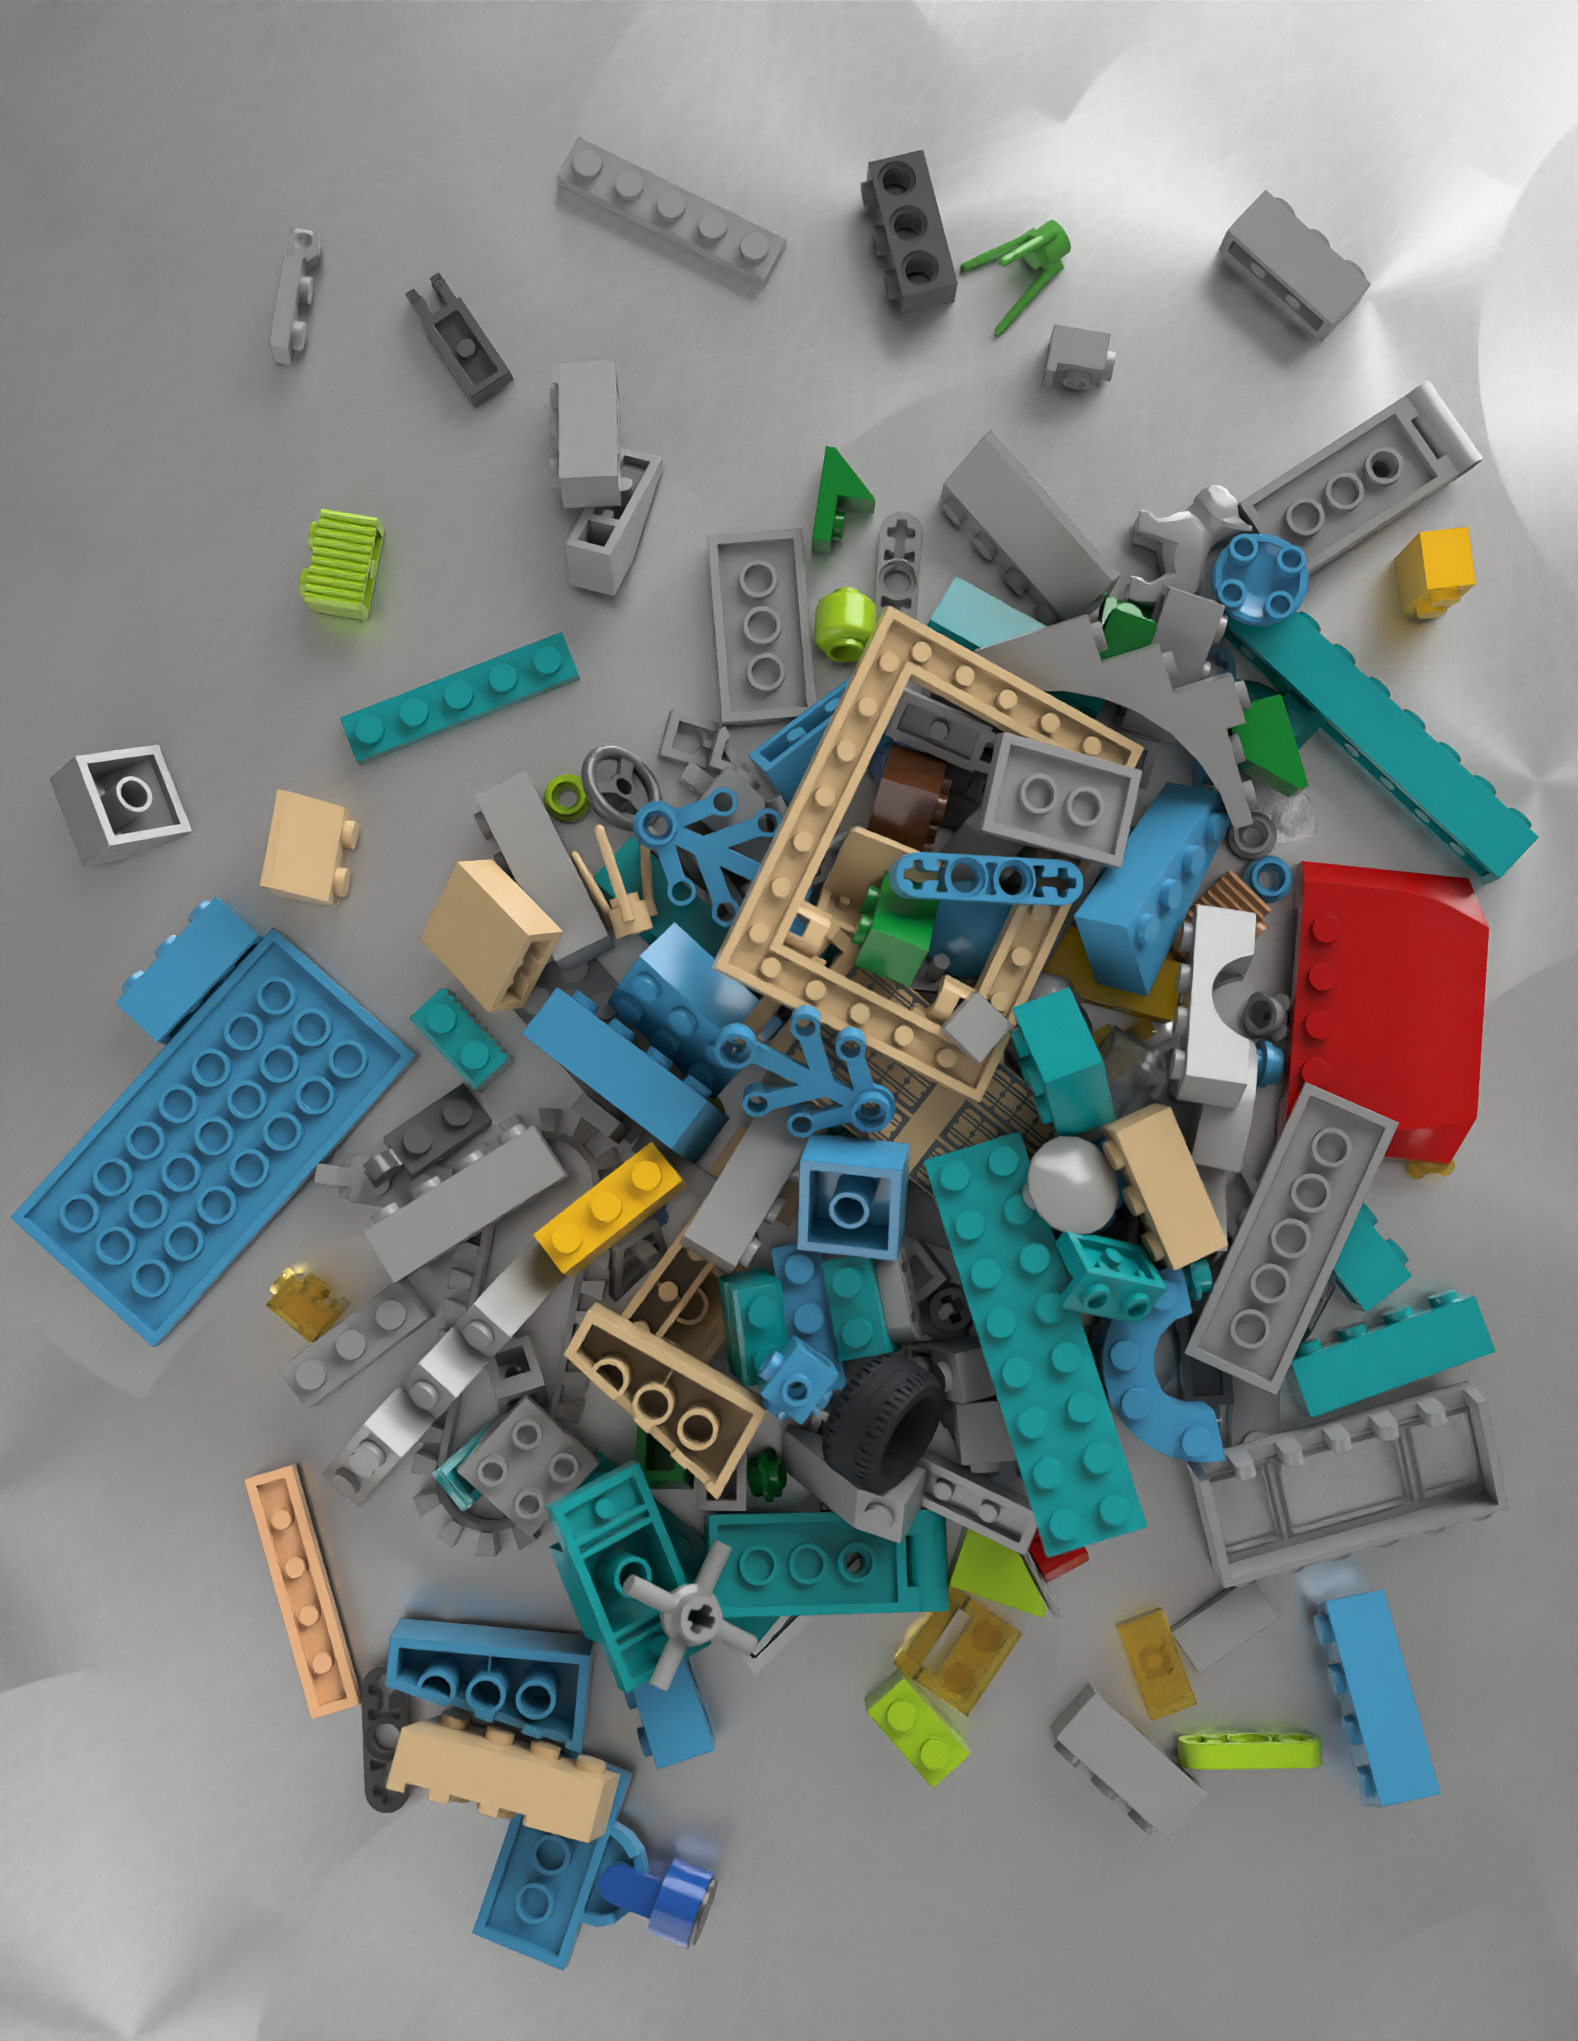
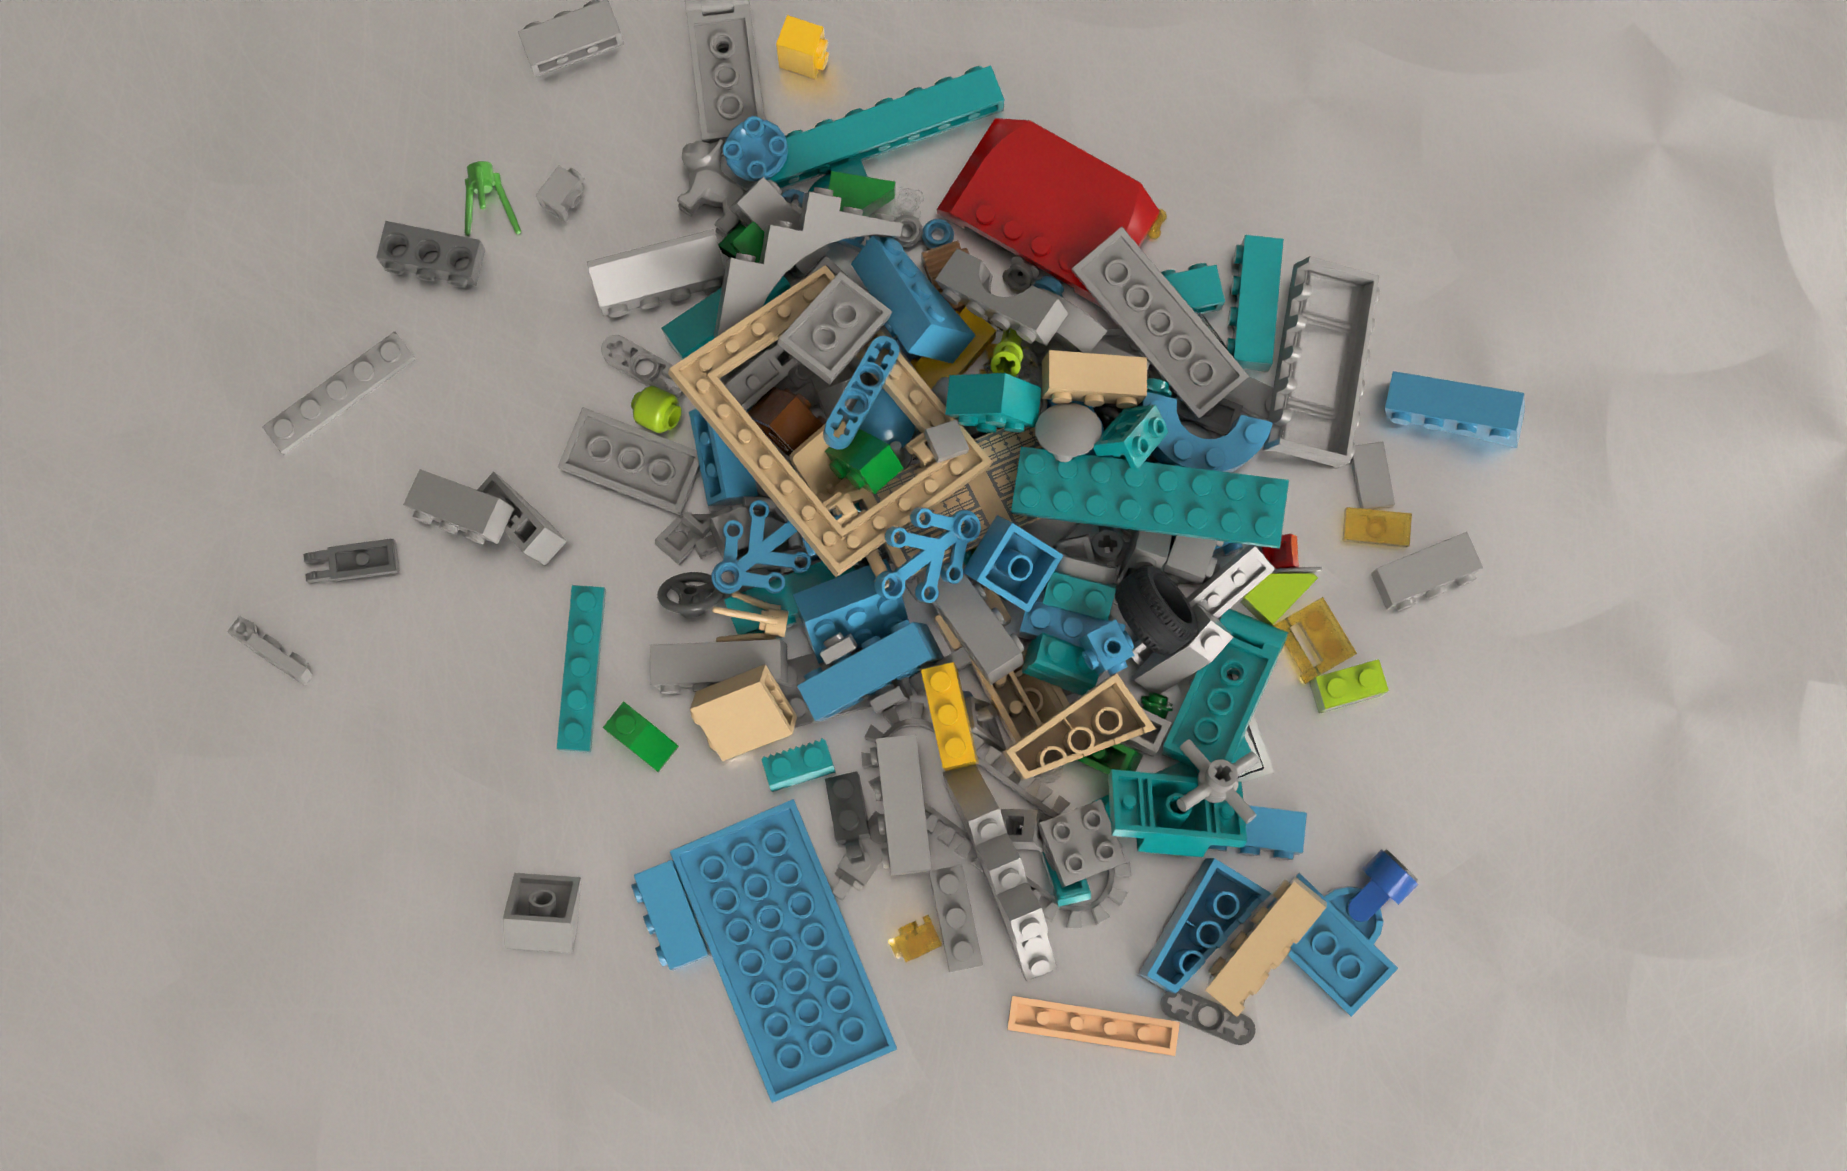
camera: 65 degrees left, 5 degrees down
tan slope [260,789,359,908] -> none
lime brick [299,509,385,621] -> none
lime plate [543,774,591,822] -> none
green slope [811,446,876,555] -> none
lime beam [1178,1733,1322,1770] -> none
none -> green slope [602,701,679,772]
none -> light grey plate [820,632,857,665]
none -> lime pin [991,327,1023,377]

